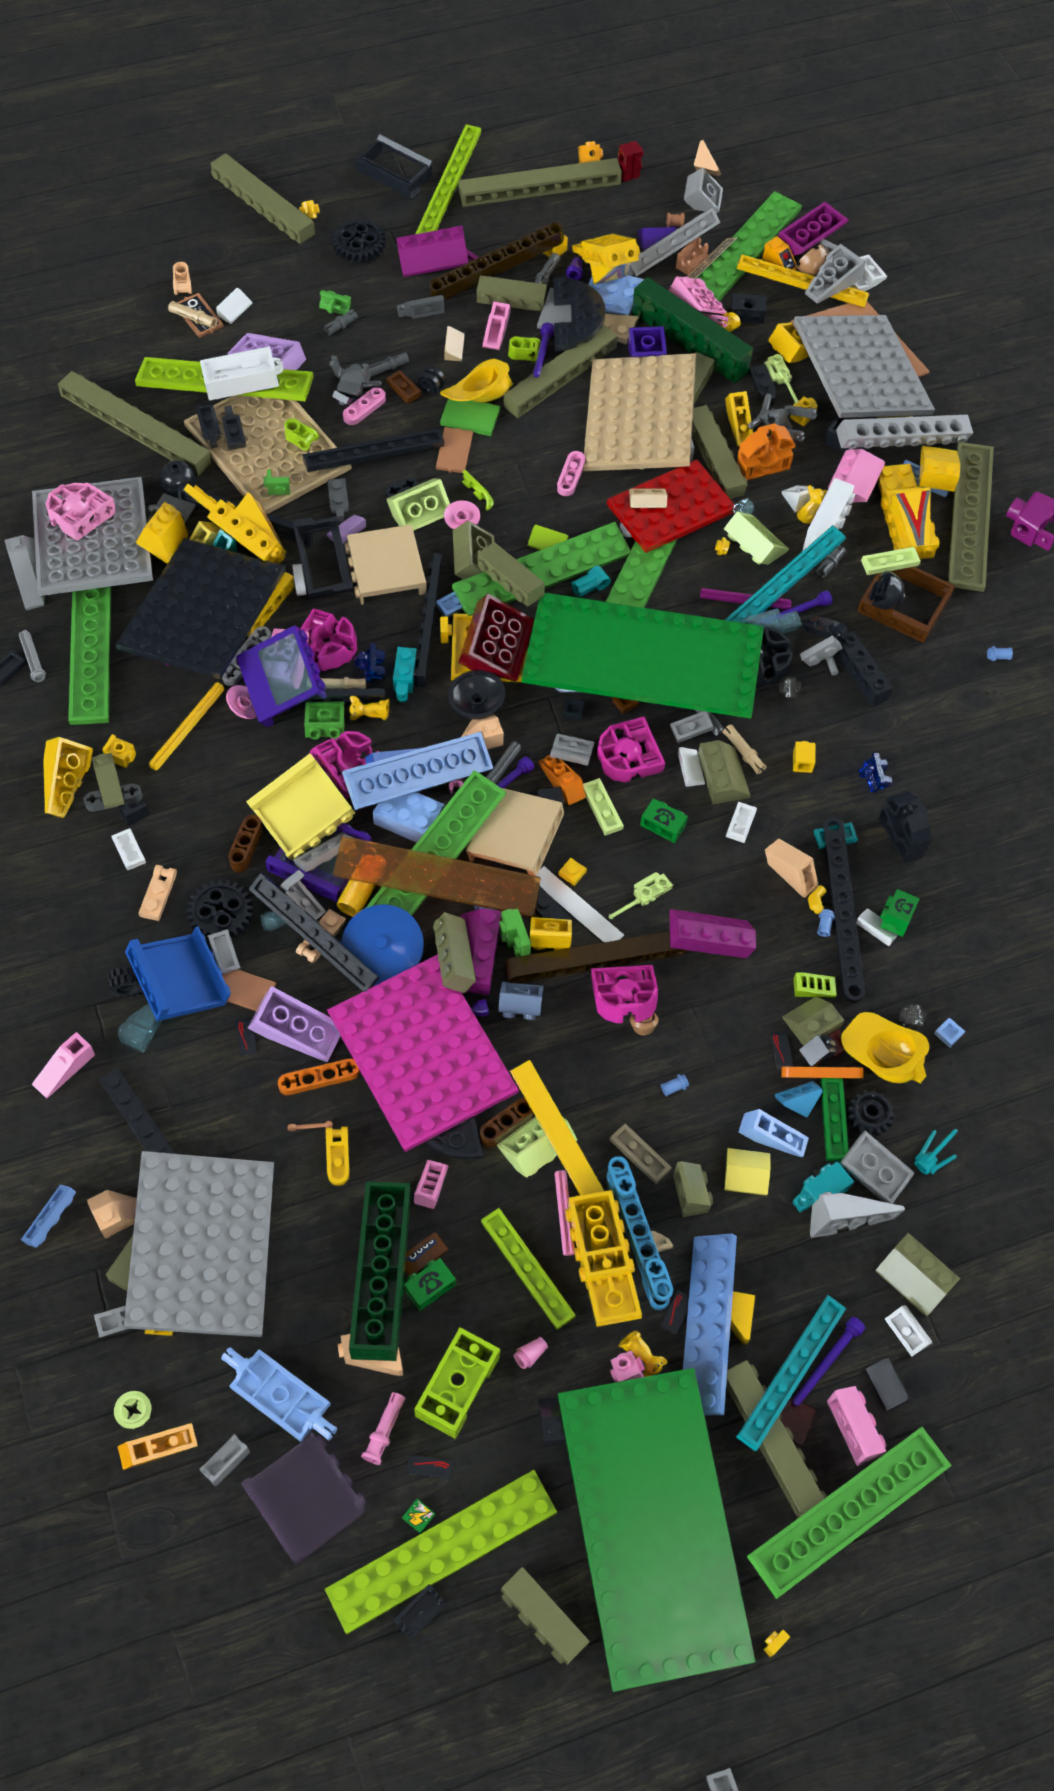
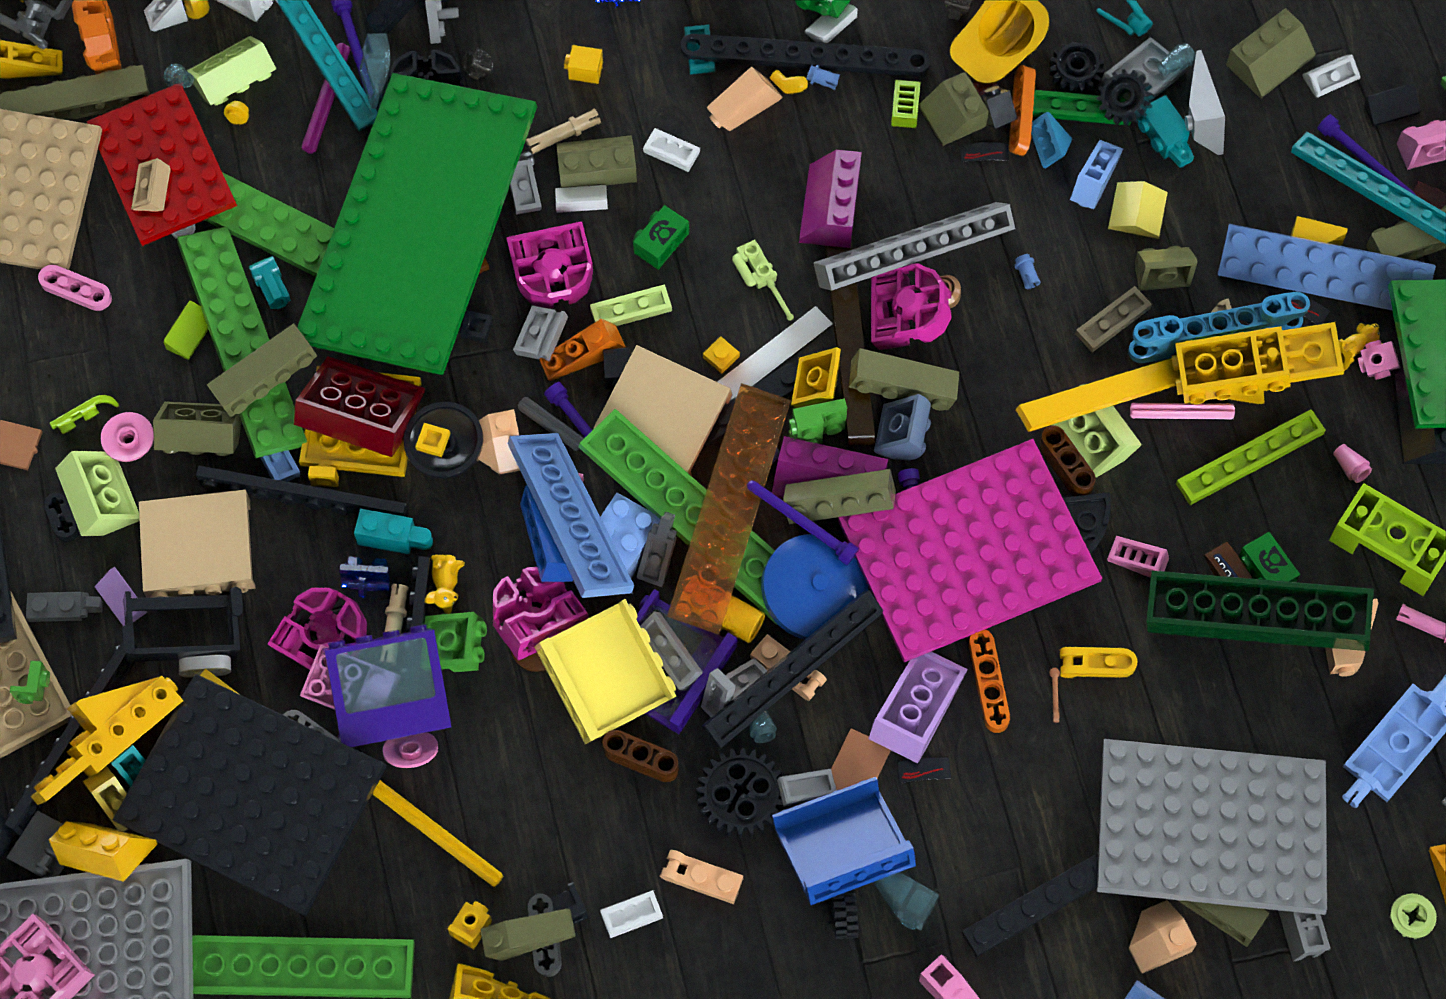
camera: 80 degrees left, 5 degrees up
none -> yellow plate [415,423,451,457]
none -> dark grey hinge [637,511,677,587]
none -> dark purple piece [747,480,859,565]
none -> light grey brick [814,202,1015,291]
none -> olive brick [849,348,959,411]
none -> black gear [1097,69,1154,126]
none -> clear light blue cone [1157,43,1196,76]

